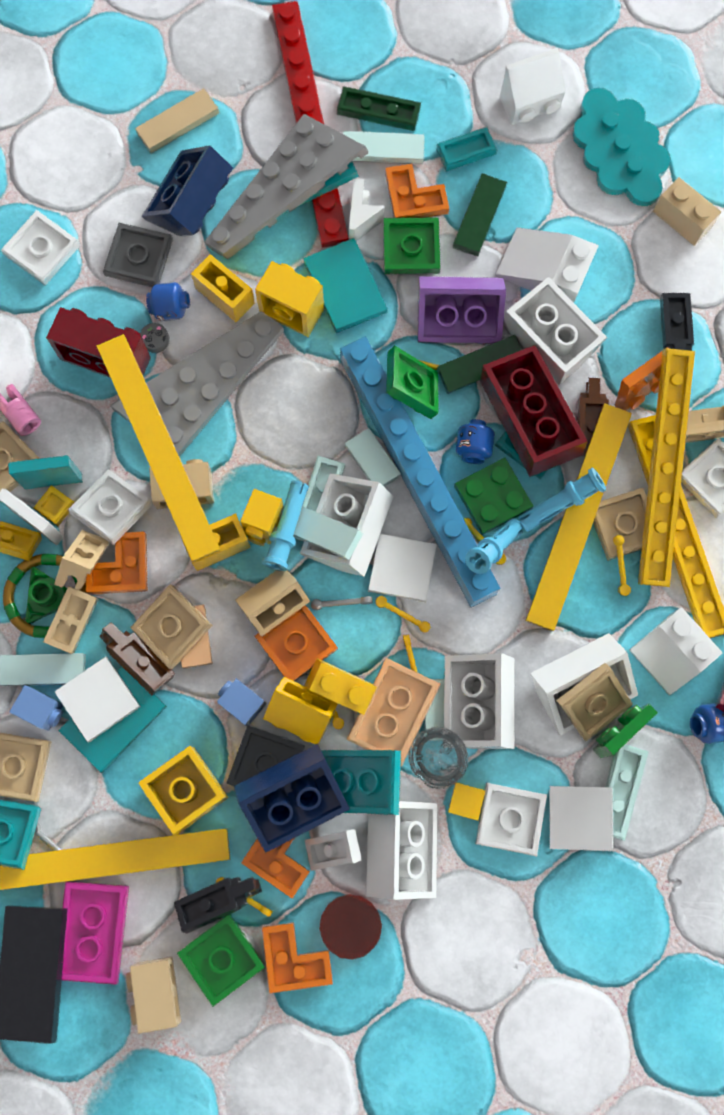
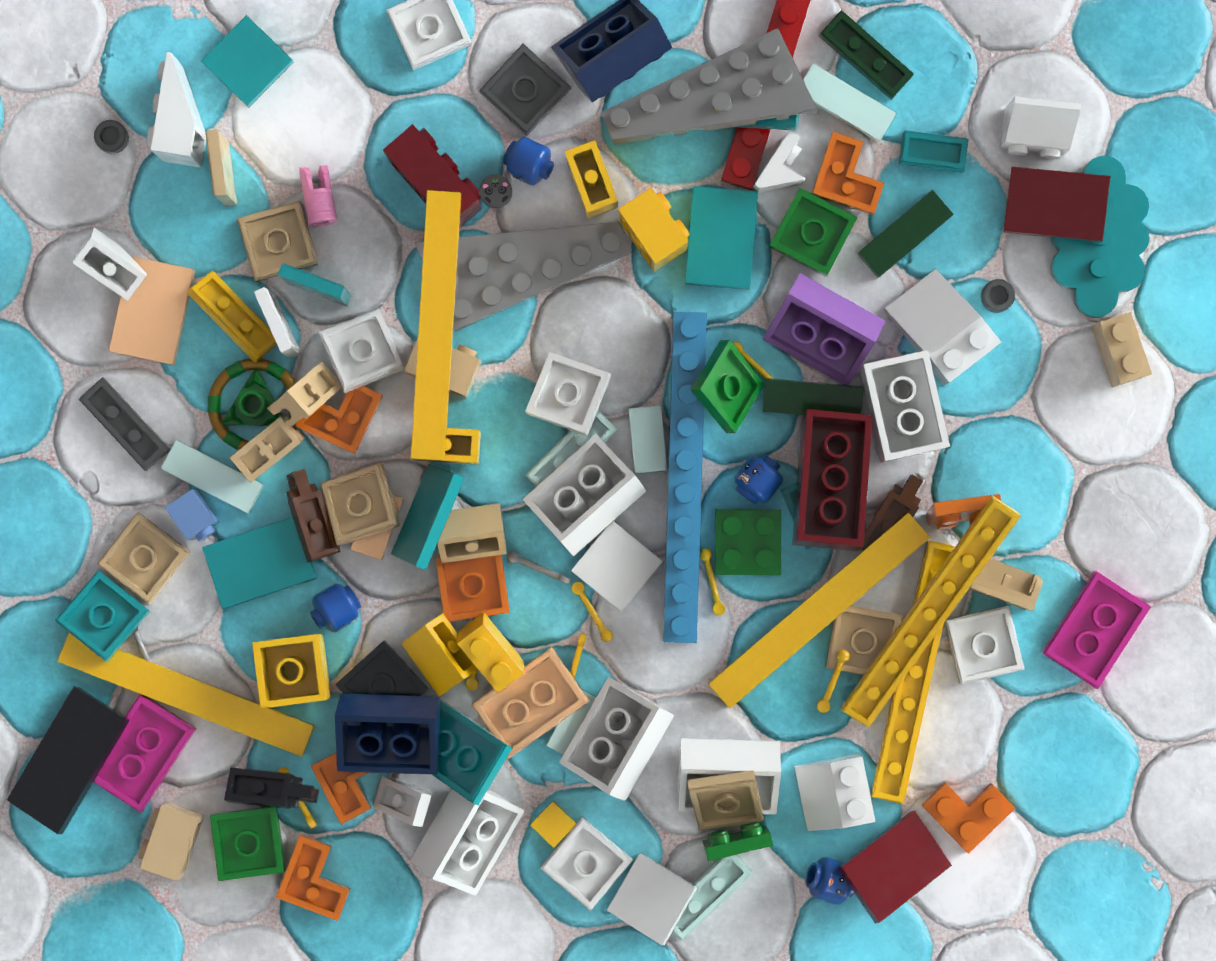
camera: 30 degrees right, 10 degrees up
yellow tile [33,485,75,526] -> none
white tile [54,657,140,742] -> none
medium blue brick [217,678,266,727] -> none
yellow brick [240,489,284,546] -> none
medium azure pin [261,480,309,571] -> none
light aqua tile [293,506,363,560] -> none
clear red tile [319,894,382,960] -> none
clear tile [408,726,468,789] -> none
medium azure pin [465,519,523,574] -> none
medium azure pin [519,468,606,532] -> none
black hinge [660,293,694,351] -> none
none -> blue head [310,583,361,632]
none -> teal tile [391,464,464,570]
none -> white plate [525,352,611,436]
none -> dark grey tile [981,279,1015,313]
none -> dark red tile [1003,167,1111,243]

